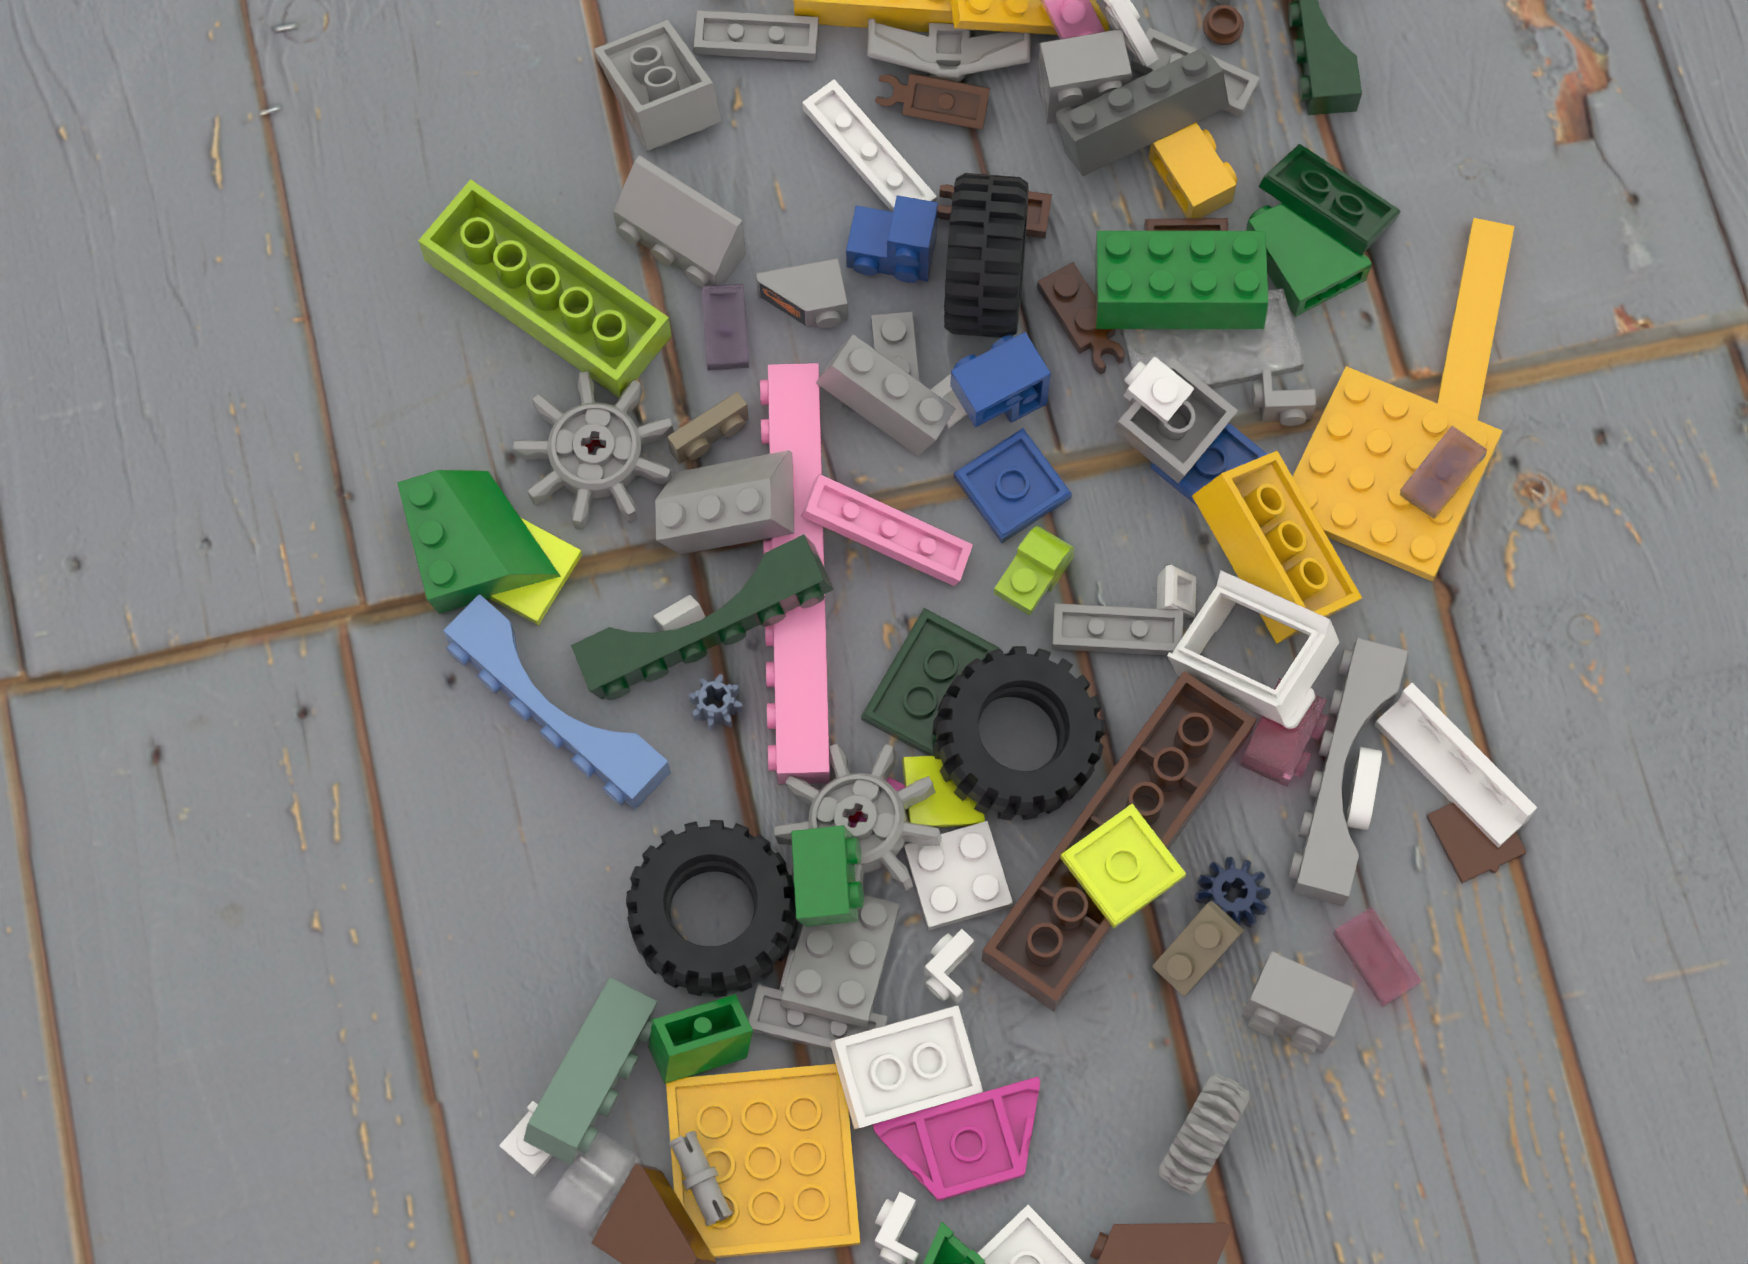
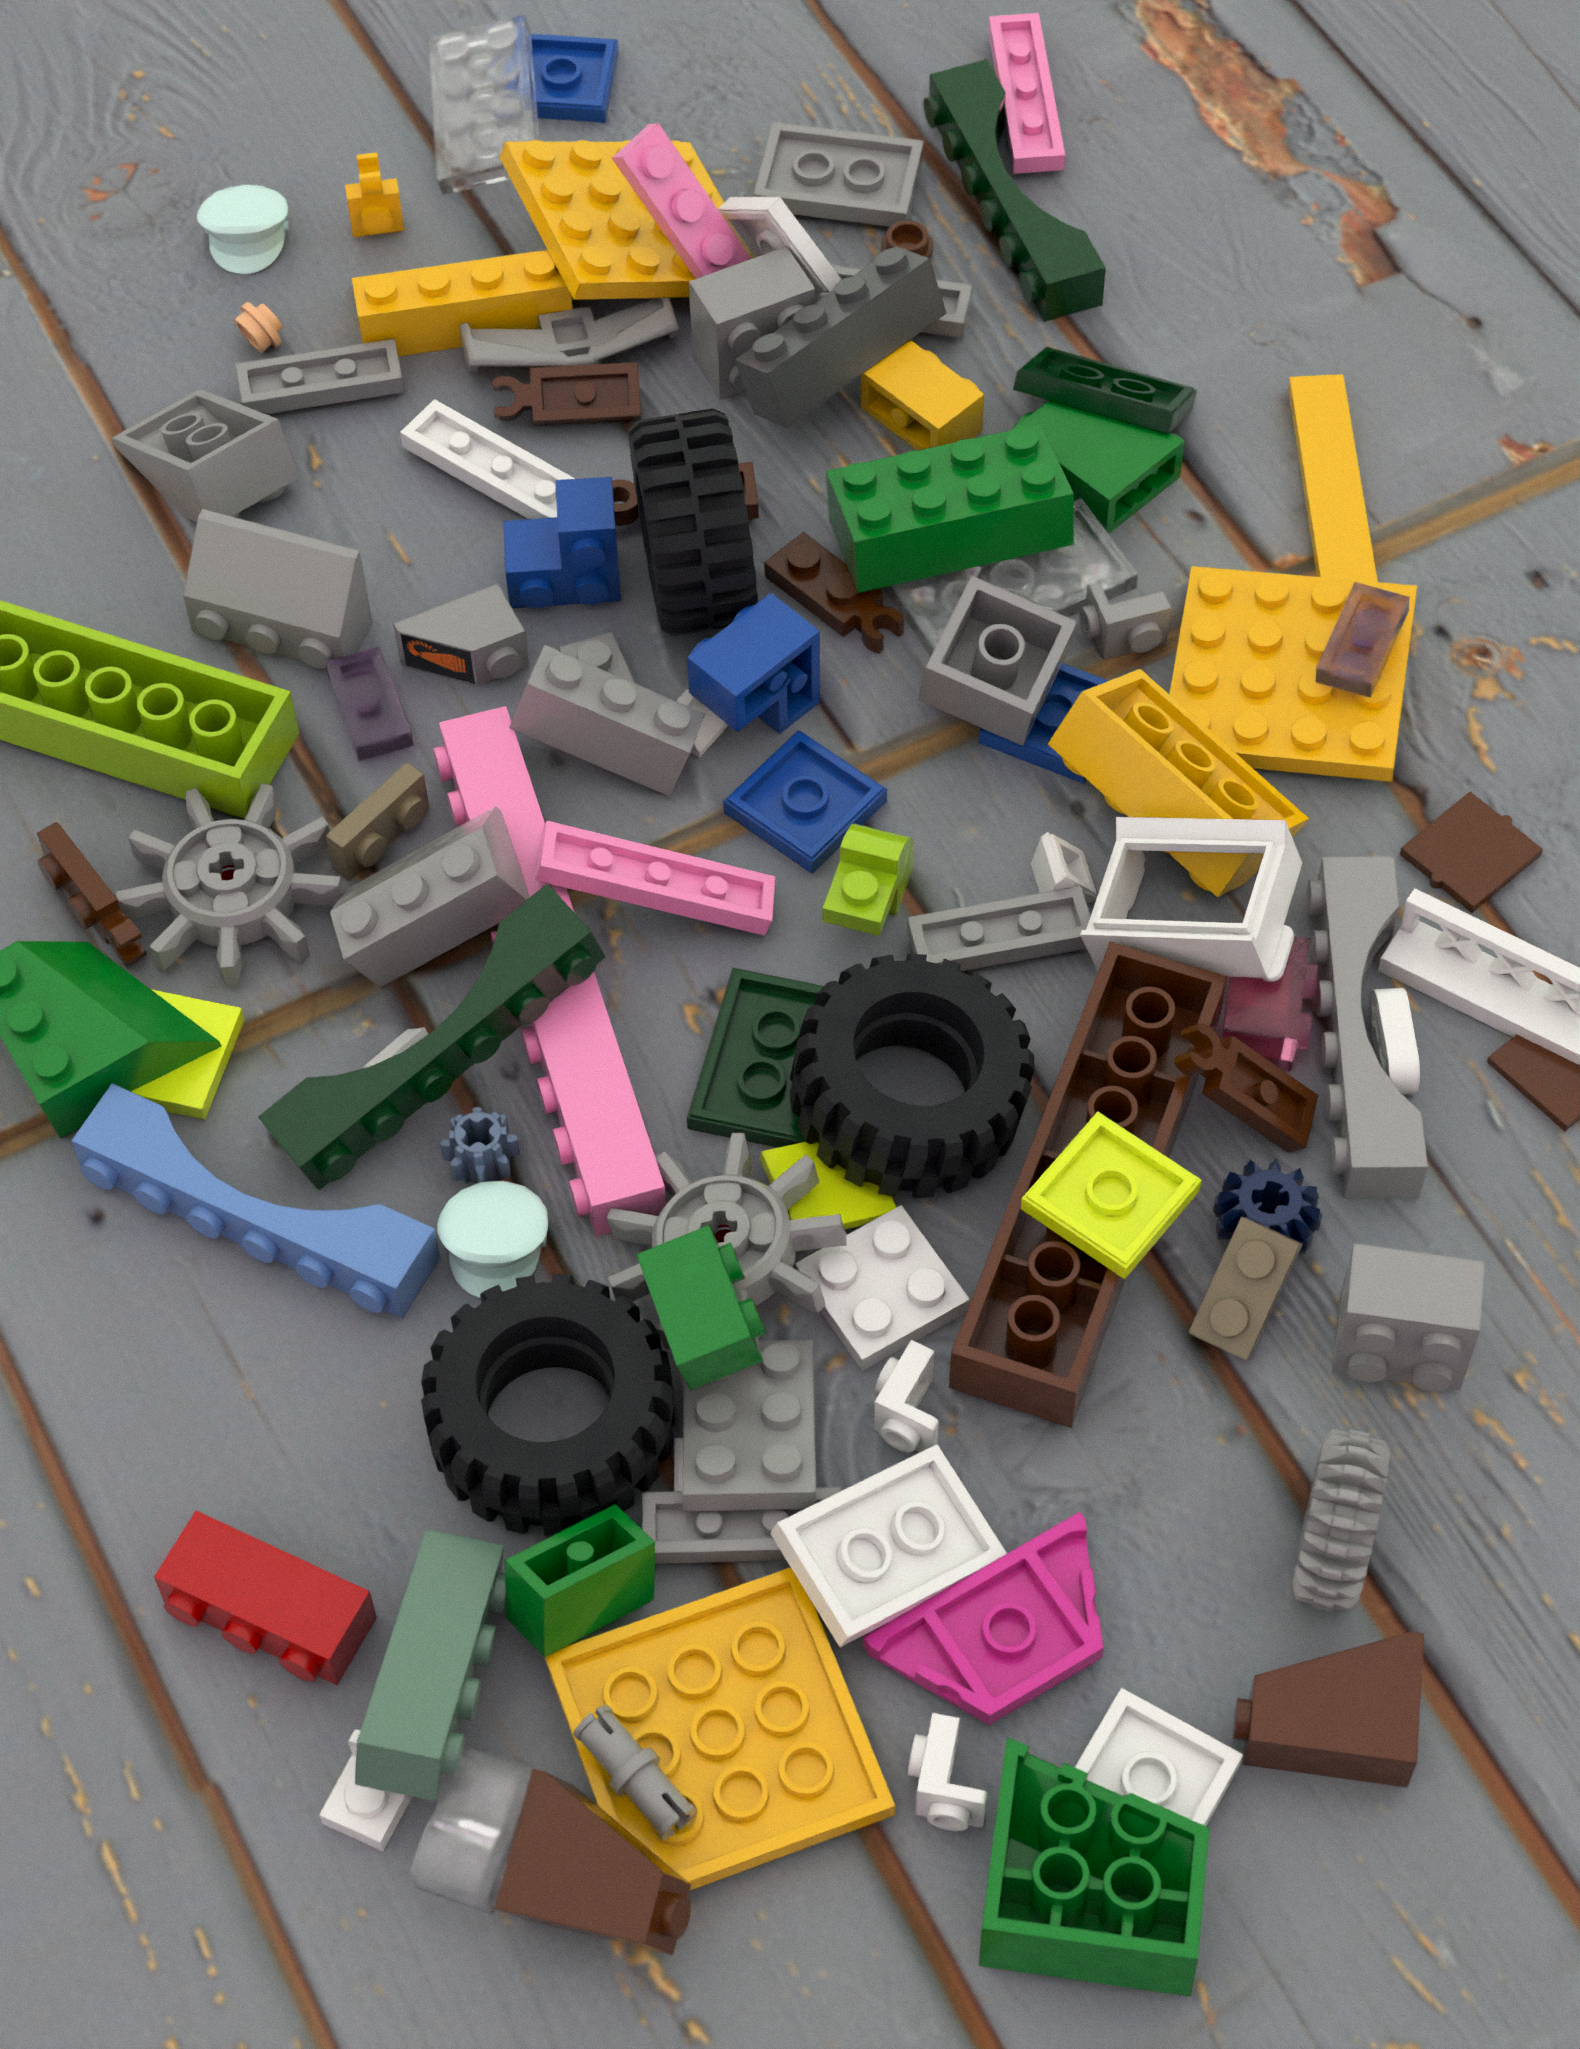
camera: 15 degrees left, 15 degrees down
white bracket [1123,356,1194,424] -> none
clear pink plate [1333,907,1421,1008] -> none
none -> reddish brown plate [37,822,147,966]
none -> red brick [154,1510,377,1685]
none -> light aqua piece [437,1181,548,1298]
none -> reddish brown plate [1174,1023,1318,1153]
none -> reddish brown piece [1400,791,1543,913]

